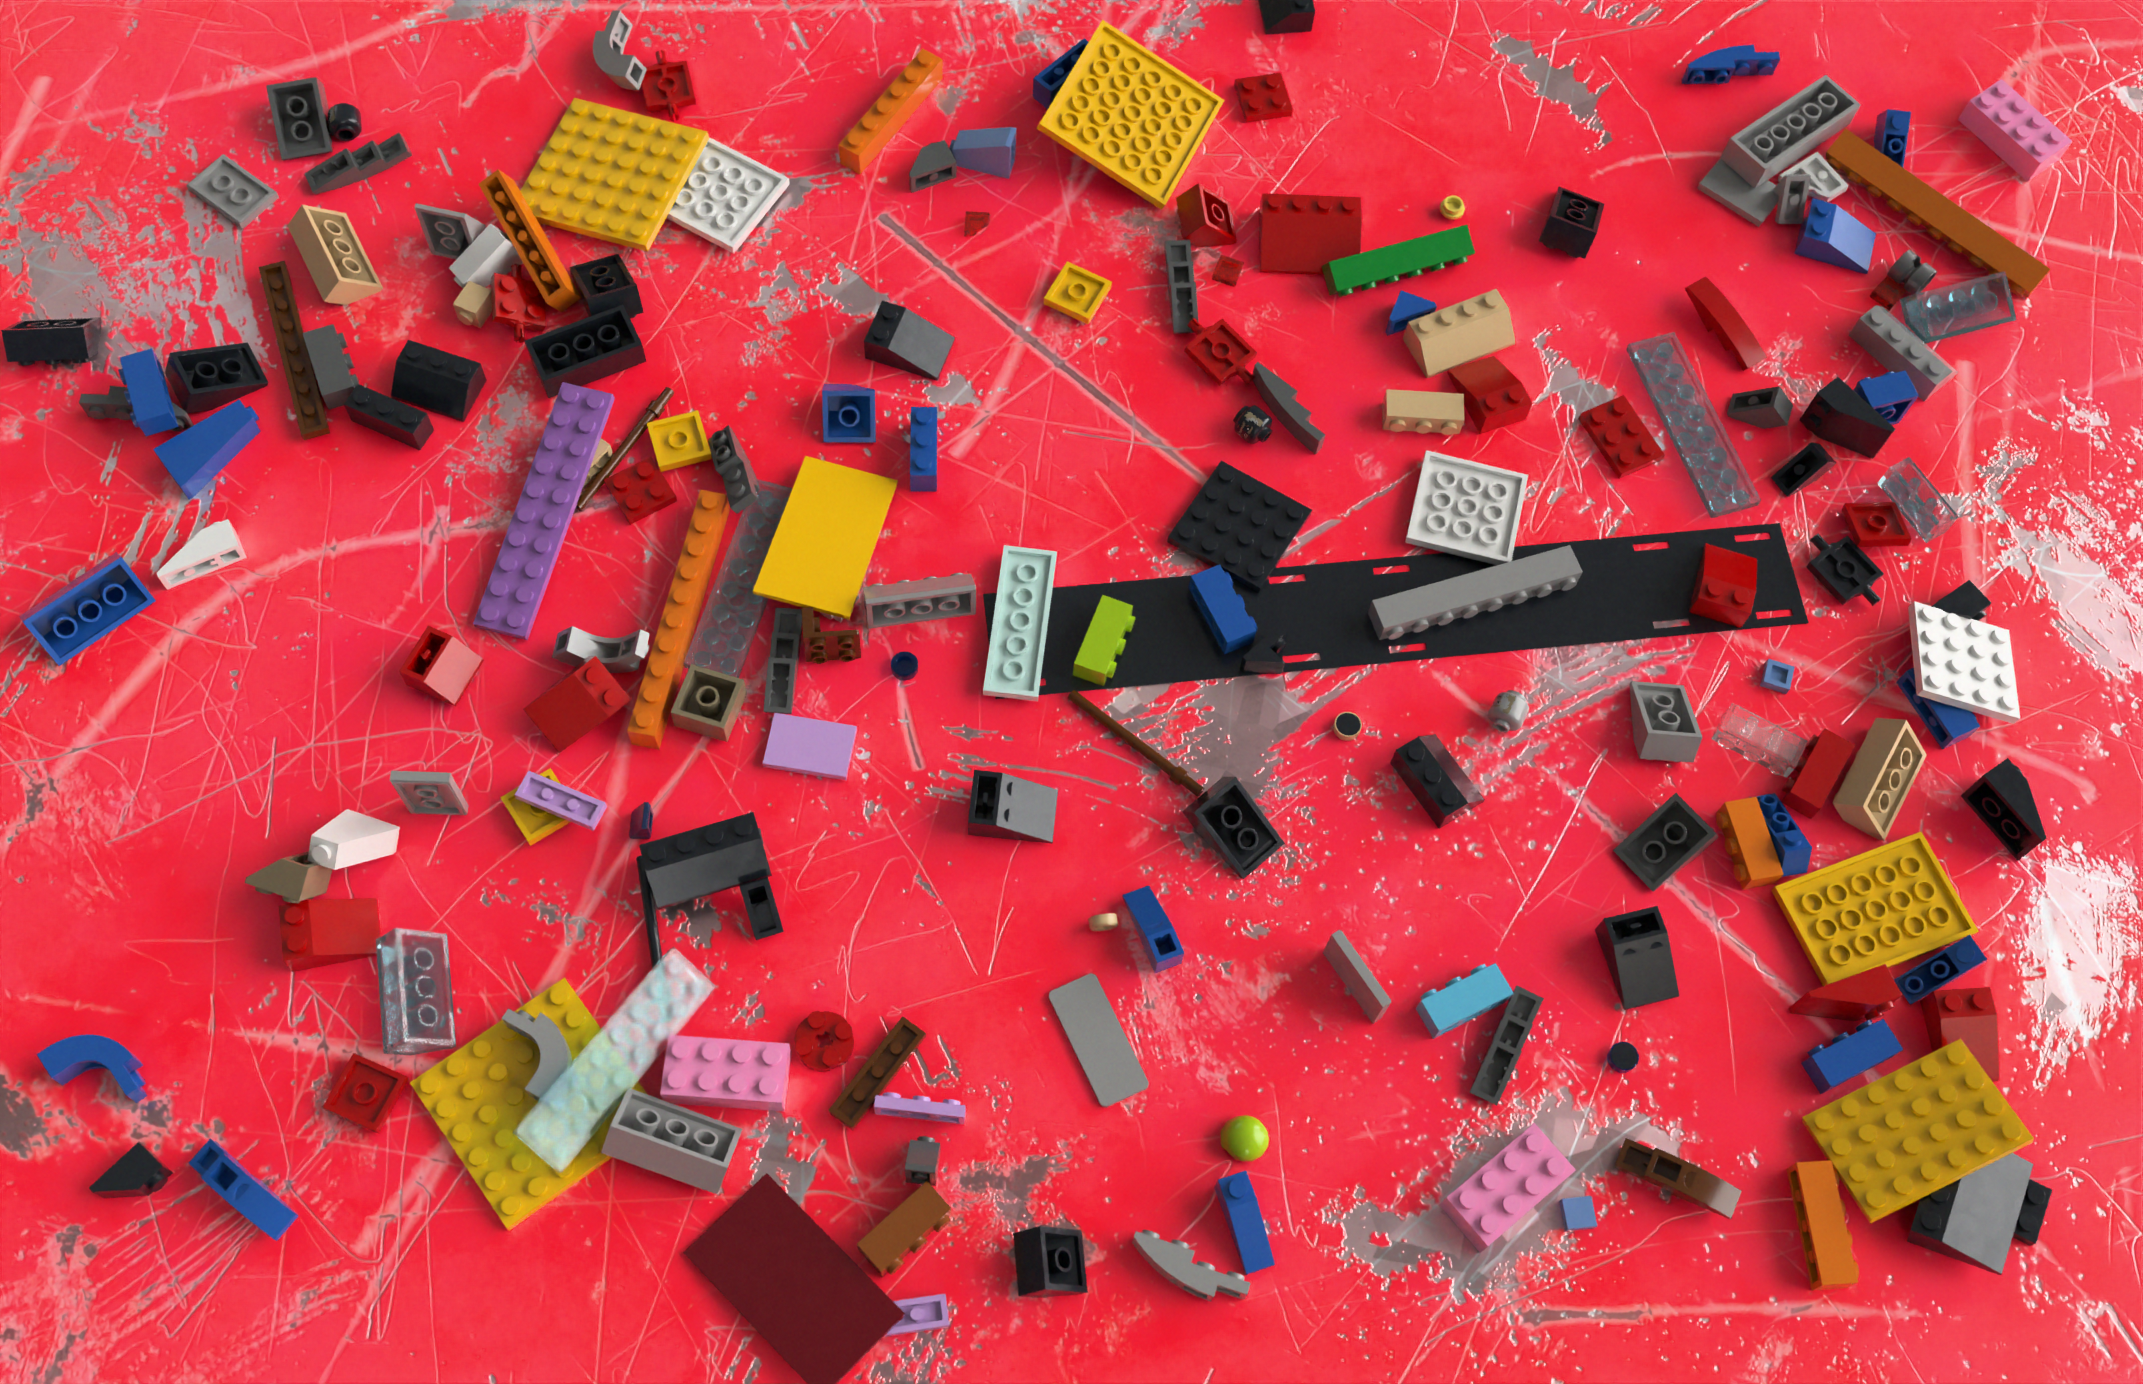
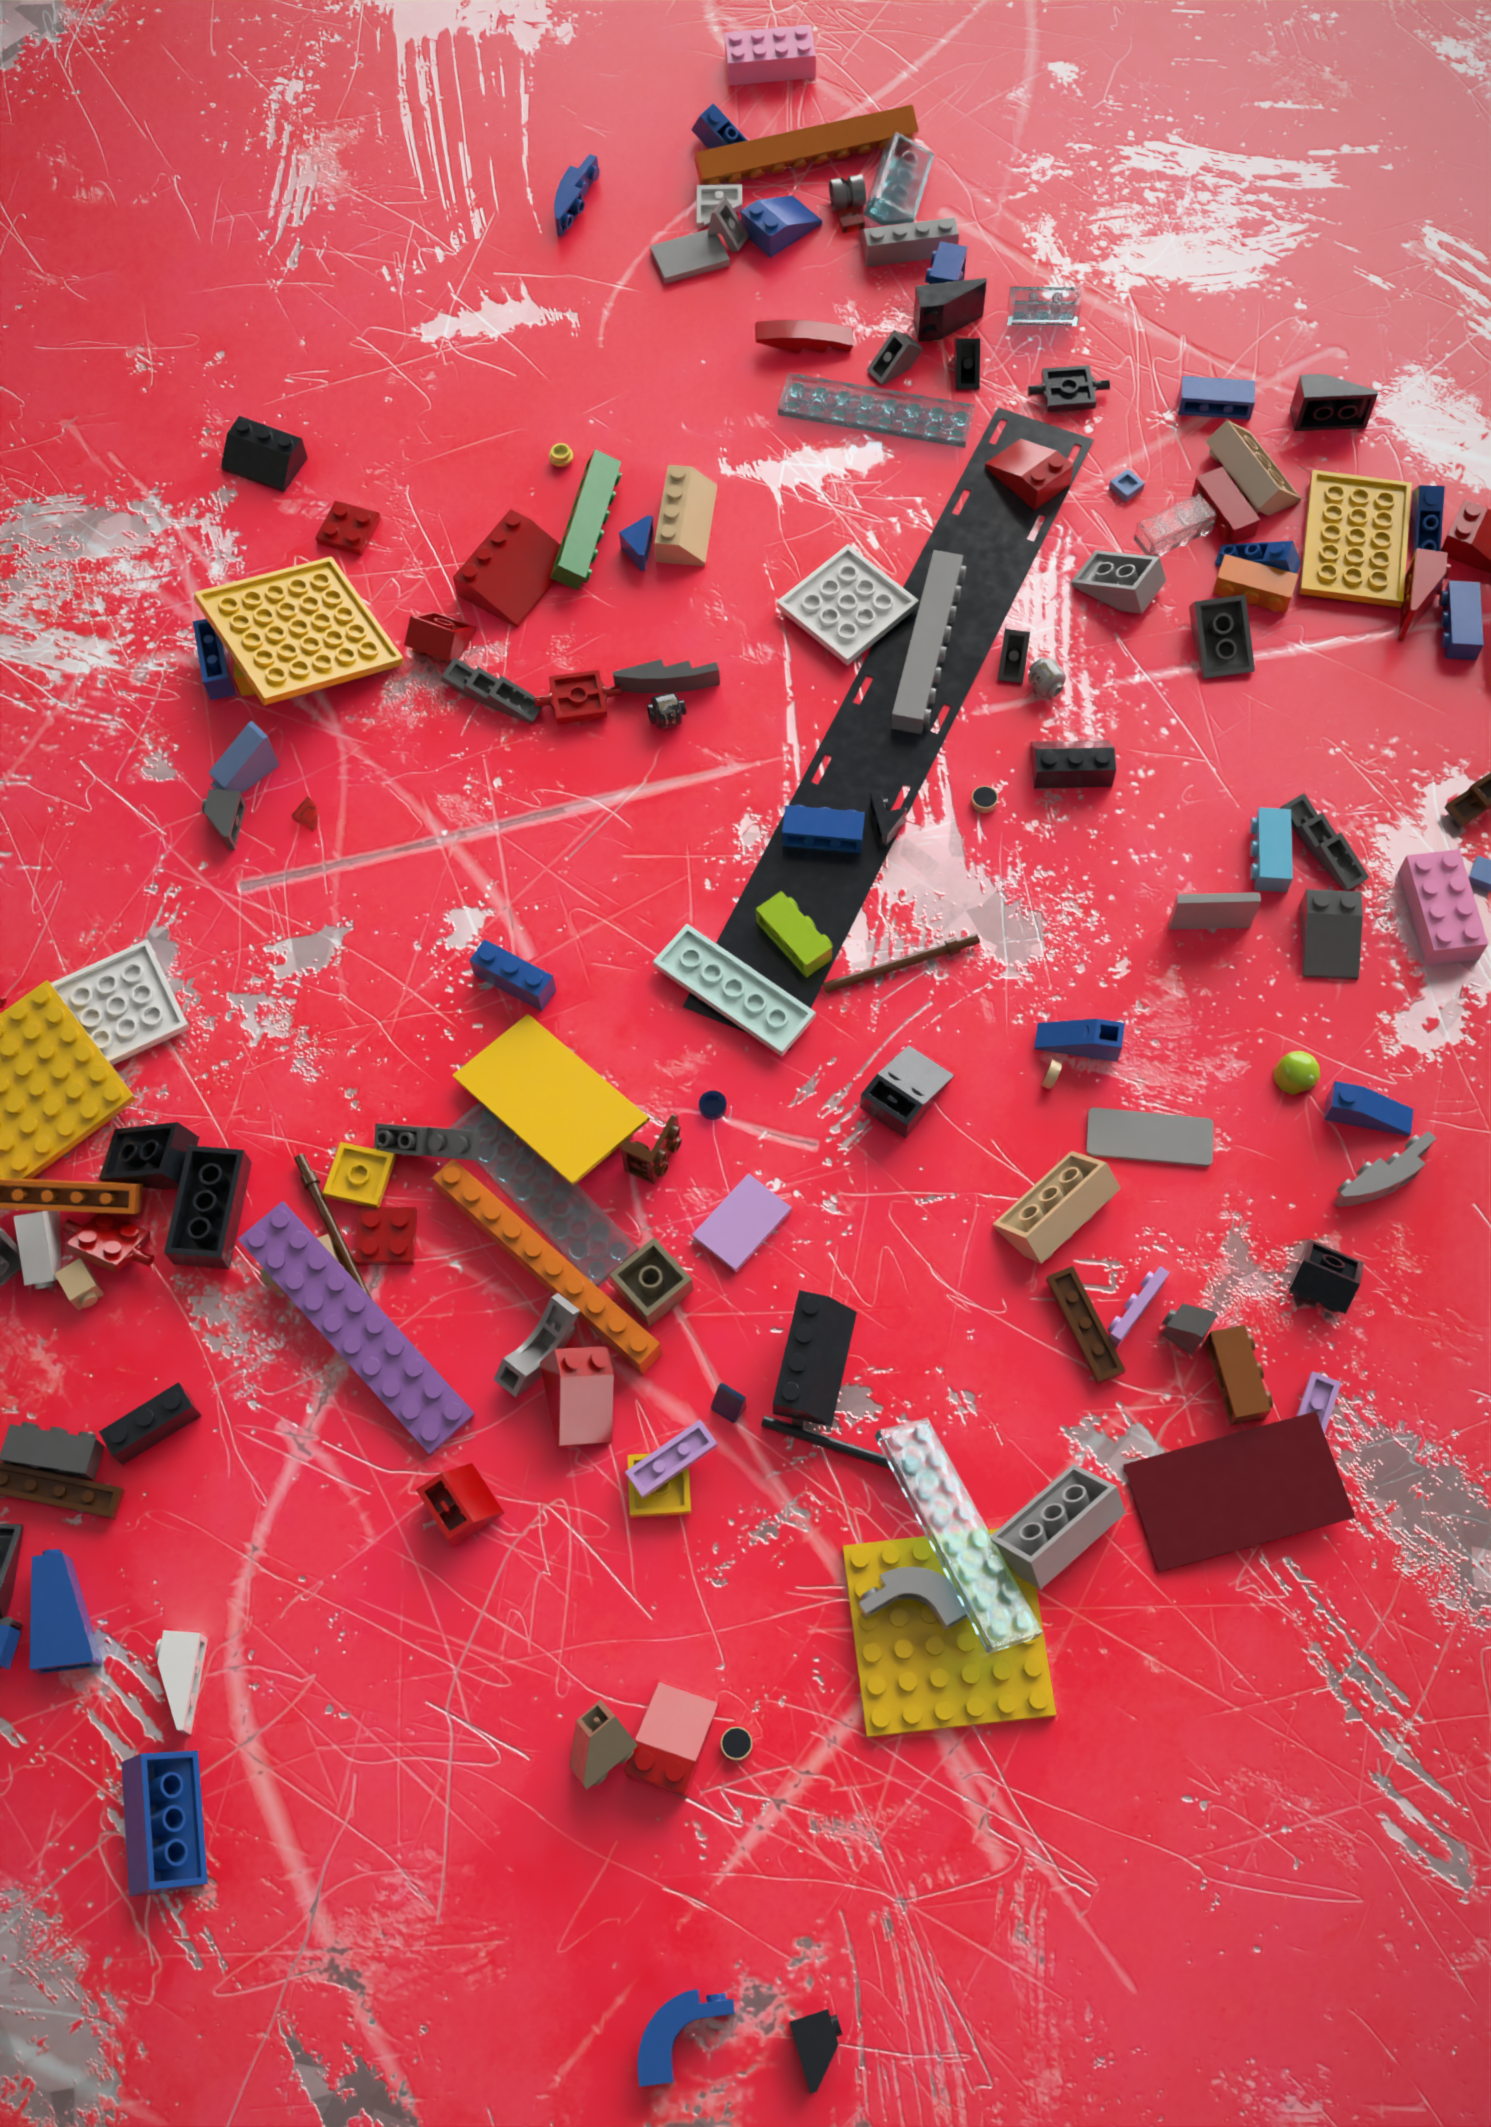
camera: 50 degrees left, 0 degrees up
blue slope [189,1138,299,1241] -> none
white slope [308,809,400,870] -> none
red plate [322,1053,409,1134] -> none
clear light blue slope [376,928,456,1056] -> none
tile [390,771,469,815] -> none
black slope [391,340,487,422] -> none
bright pink brick [660,1035,792,1112] -> none
black slope [739,877,784,940] -> none
dark grey slope [763,607,803,714] -> none
red plate [794,1011,854,1072] -> none
blue slope [822,384,876,442] -> none
orange brick [839,48,943,175] -> none
light grey slope [863,573,976,629] -> none
slope [864,300,955,381] -> none
yellow plate [1043,261,1112,324] -> none
black plate [1167,460,1312,593] -> none
black slope [1182,777,1285,879] -> none
clear red tile [1212,255,1244,287] -> none
tan brick [1382,389,1465,435] -> none
red slope [1447,356,1533,434] -> none
black slope [1539,186,1604,259] -> none
red plate [1578,395,1665,479] -> none
black slope [1595,906,1679,1010] -> none
black tile [1607,1042,1639,1073] -> none
light grey brick [1720,75,1861,189] -> none
red plate [1841,502,1912,547] -> none
white plate [1908,601,2020,724] -> none
black slope [1931,580,1992,621] -> none
none -> black tile [721,1727,753,1761]
none -> tan slope [992,1151,1121,1263]
none -> dark grey slope [997,624,1031,683]
none -> dark grey slope [1299,889,1363,980]

